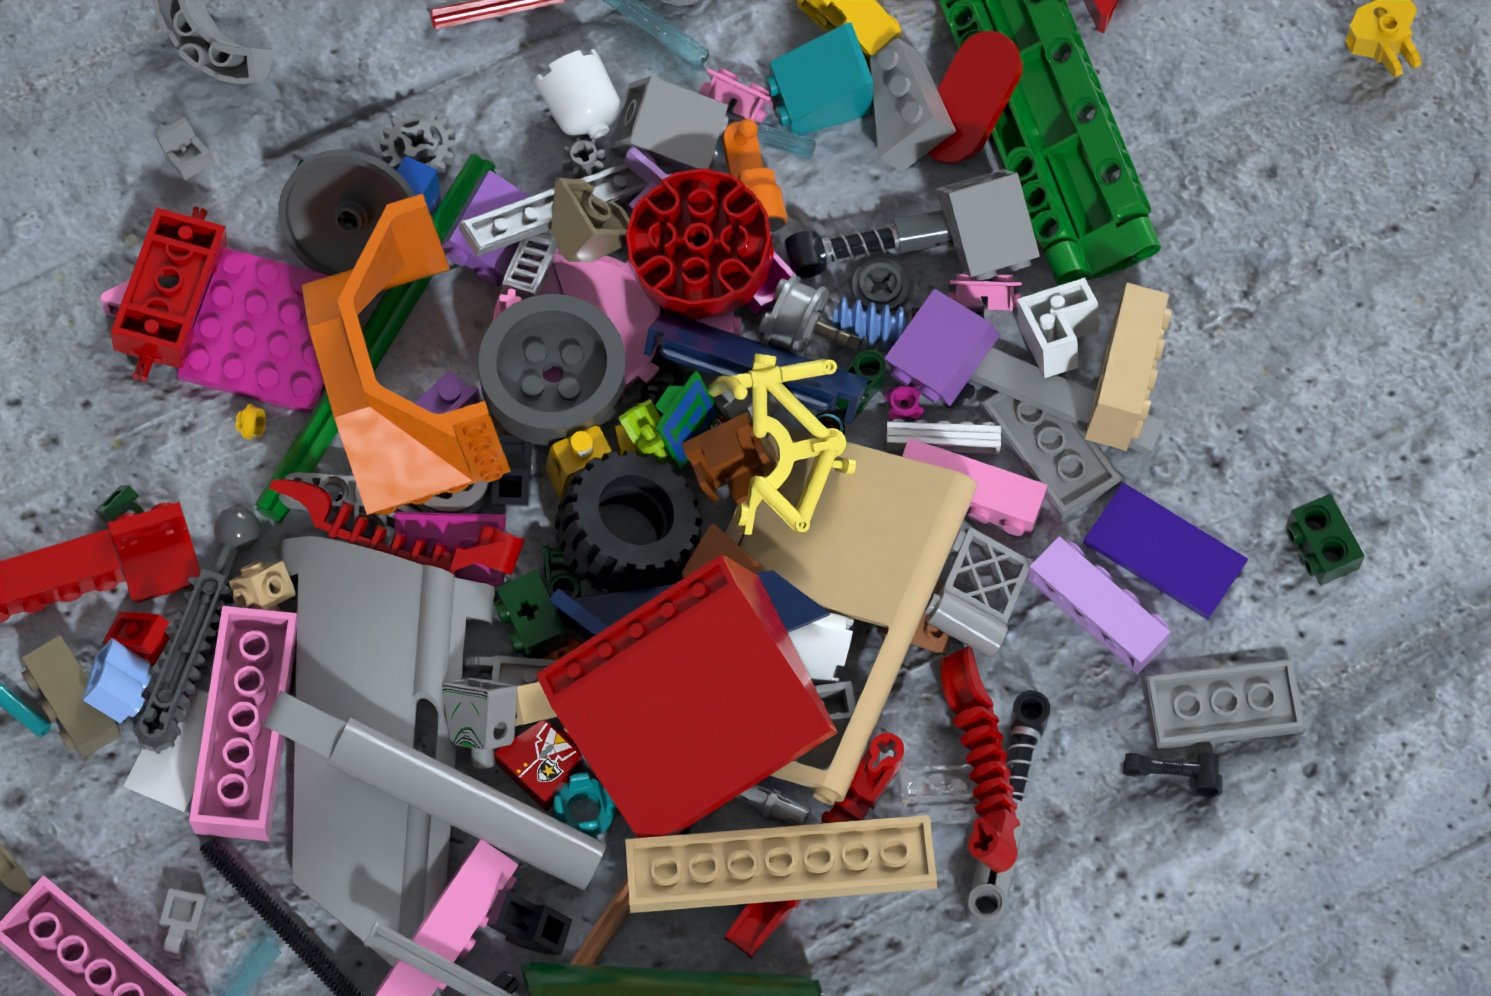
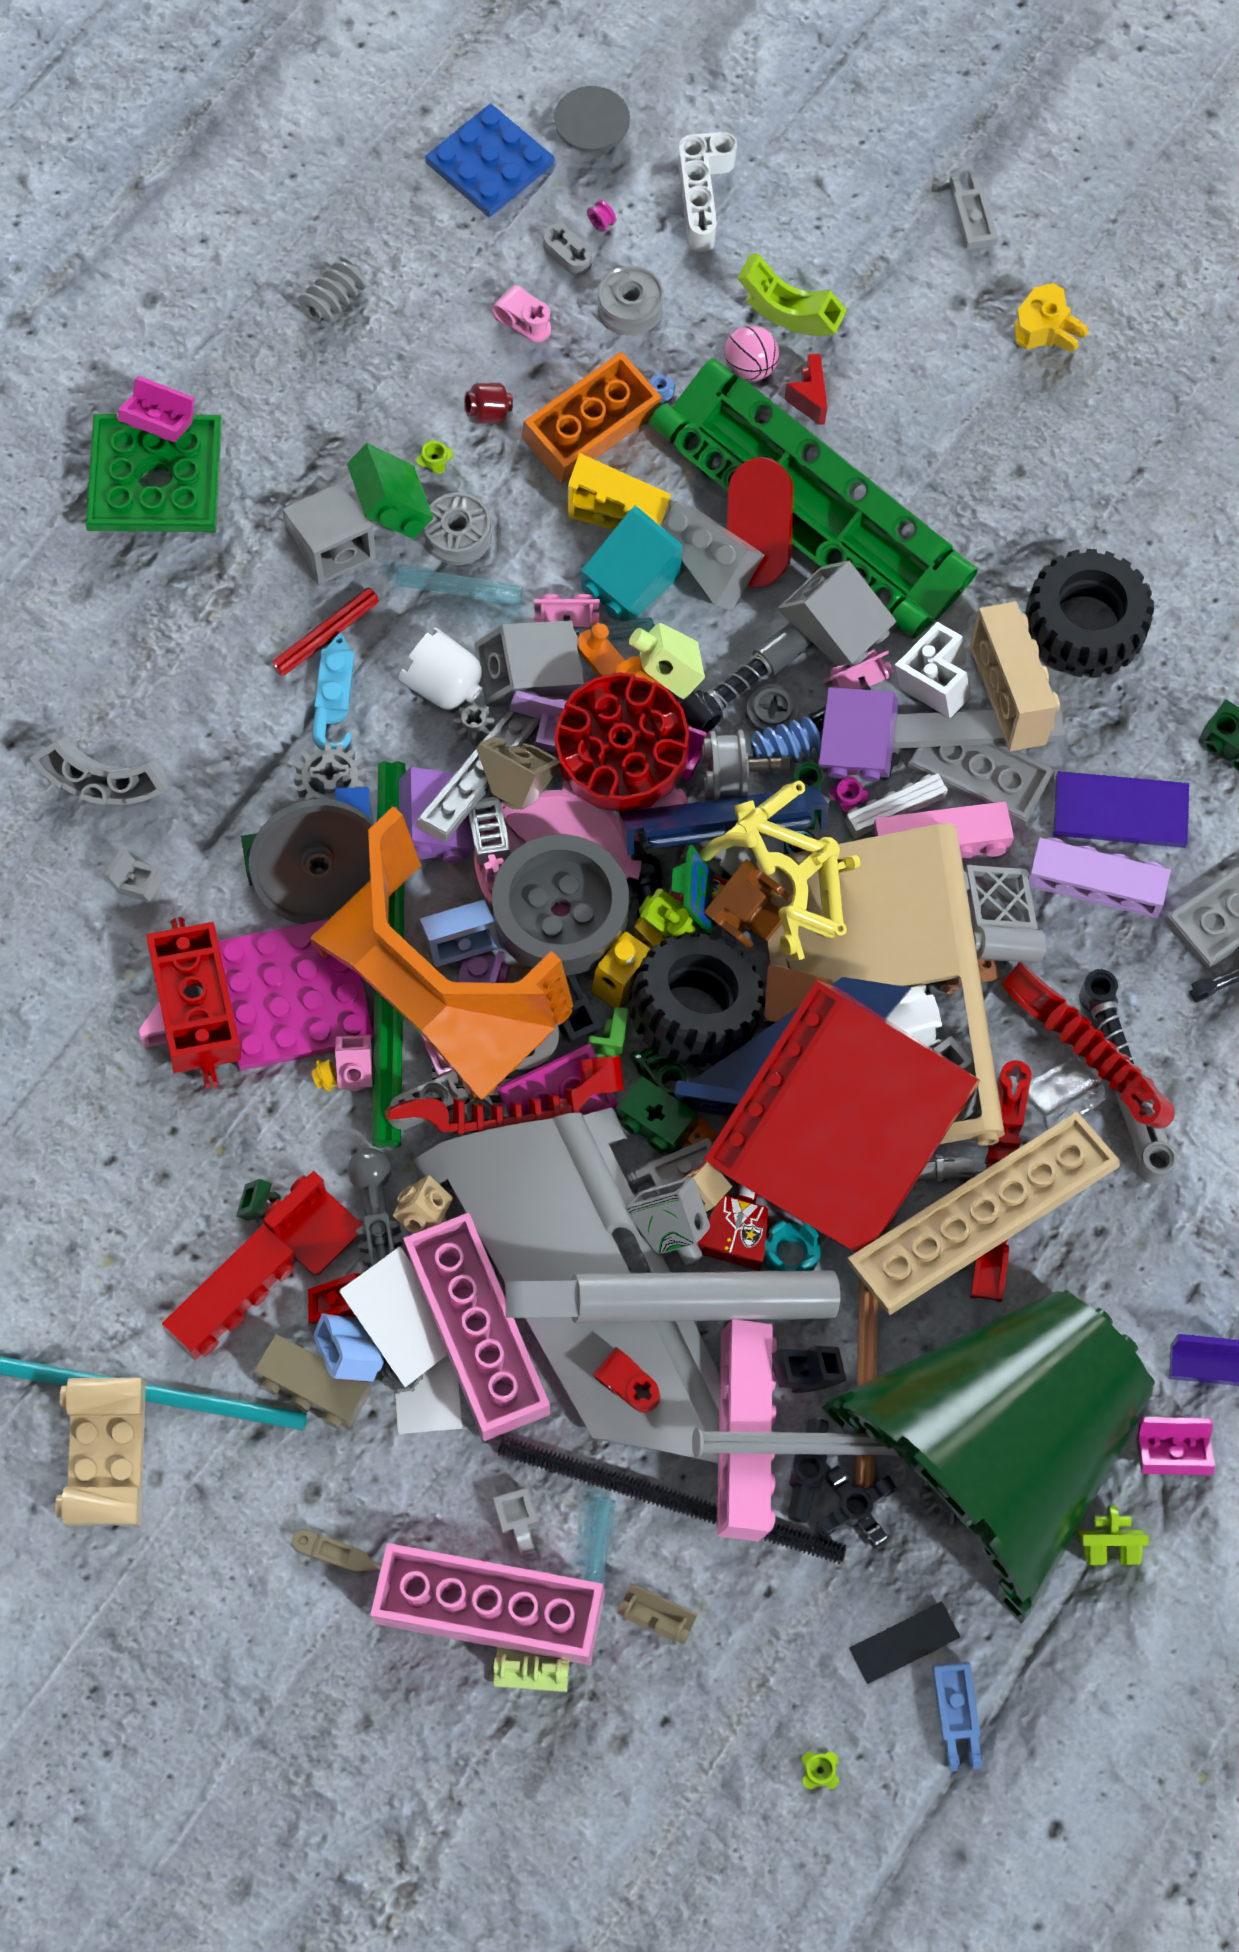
camera: 30 degrees left, 0 degrees up
none -> medium azure plate [312,632,355,750]
none -> bright pink brick [335,1035,373,1091]
none -> white sticker [339,1247,448,1387]
none -> light blue brick [420,899,500,968]
none -> bright green bracket [588,1007,628,1059]
none -> red piece [592,1347,661,1413]
none -> yellowish green torso [629,623,705,700]
none -> black tyre [1025,549,1154,678]

